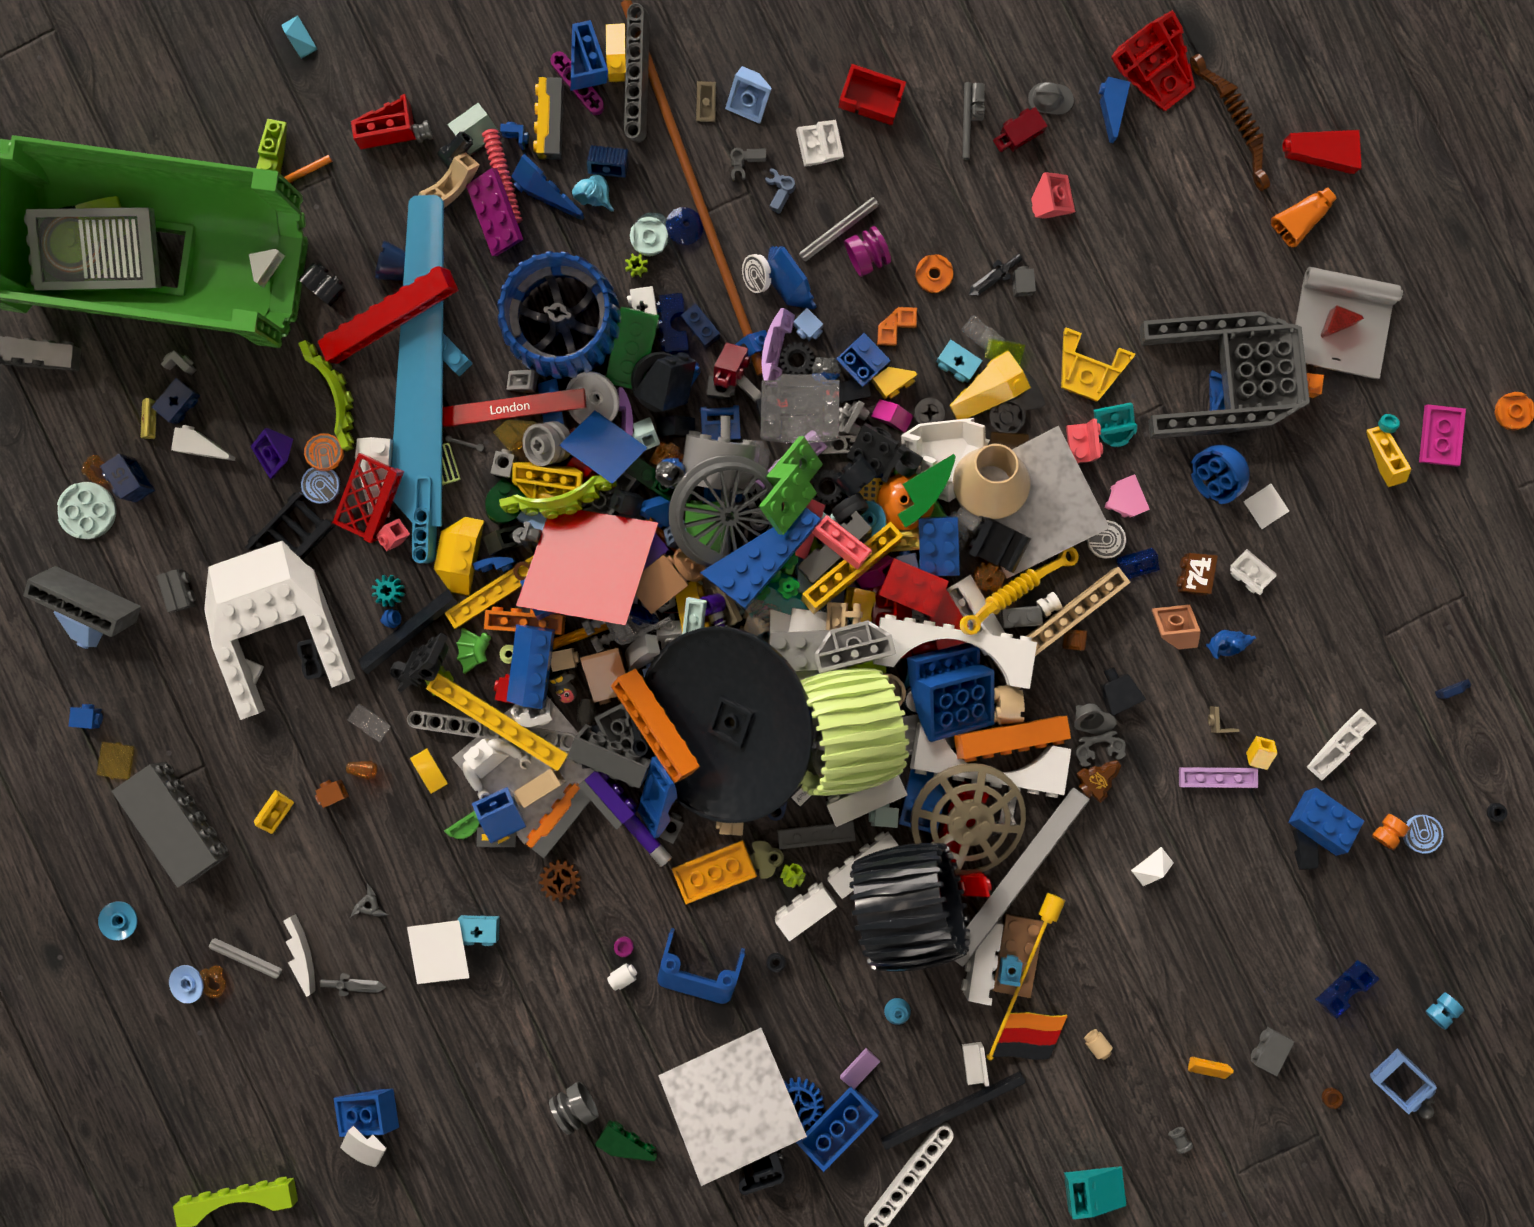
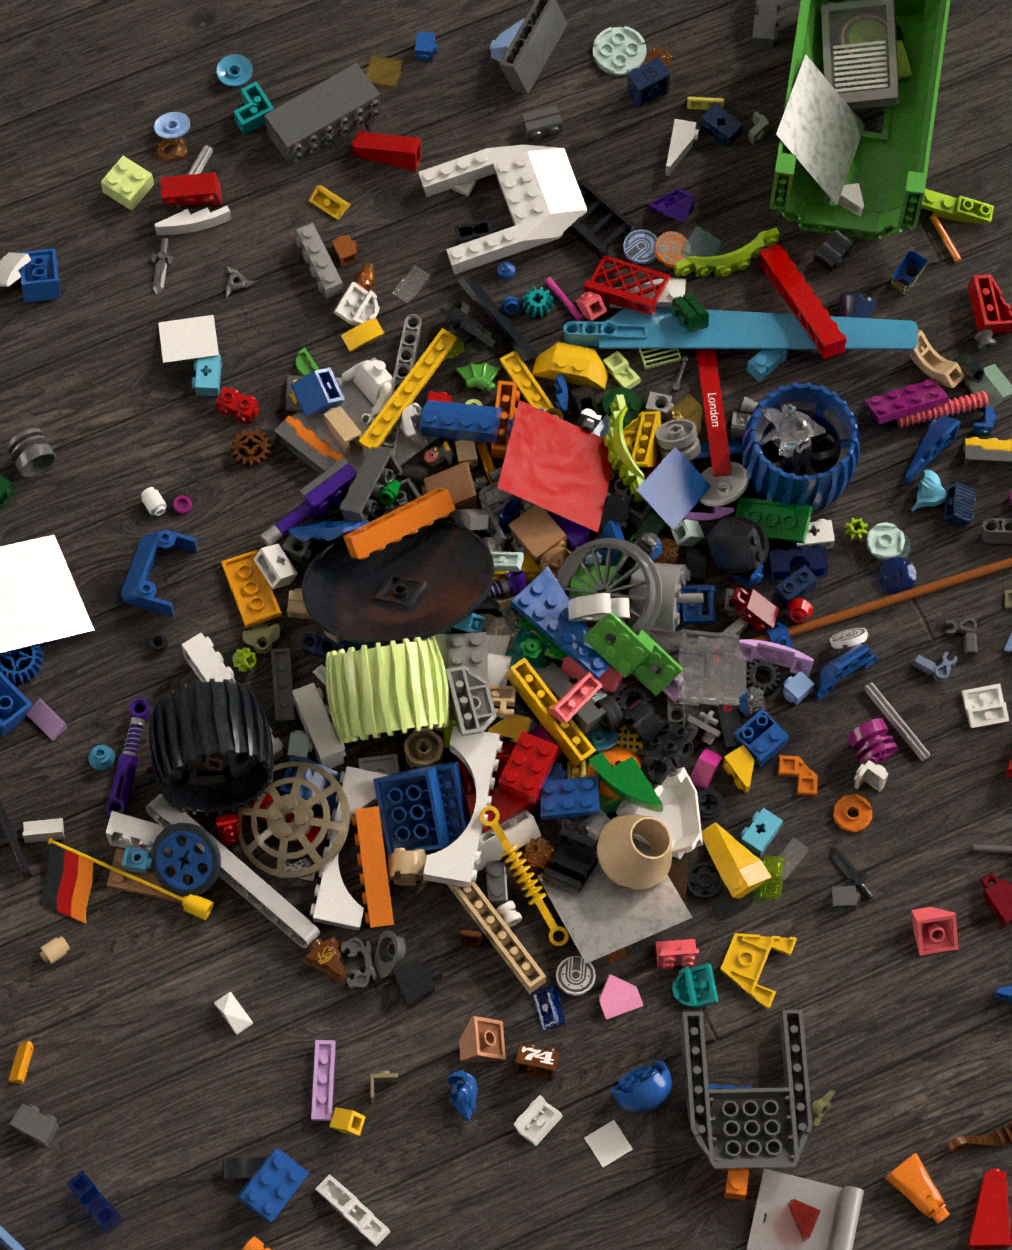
camera: 90 degrees right, 20 degrees down
none -> yellowish green brick [101,156,154,211]
none -> dark purple piece [105,698,151,819]
none -> wedge [151,823,221,896]
none -> red wedge [160,172,222,206]
none -> red brick [216,387,260,424]
none -> teal brick [234,81,274,135]
none -> white brick [253,544,298,589]
none -> light grey brick [295,223,343,299]
none -> white slope [333,281,379,326]
none -> red slope [351,131,421,172]
none -> green cone [379,480,401,505]
none -> blue plate [497,262,515,280]
none -> dark pink bar [545,277,584,321]
none -> white connector [568,593,630,621]
none -> yellowish green slope [603,351,641,389]
none -> dark green brick [670,293,709,333]
none -> clear light blue piece [681,226,722,257]
none -> light grey pin [740,397,758,413]
none -> clear piece [760,404,825,458]
none -> flat silver sticker [776,54,865,205]
none -> red cone [787,598,813,623]
none -> olive plate [811,1090,835,1126]
none -> white bracket [854,760,888,792]
none -> blue piece [890,251,928,295]

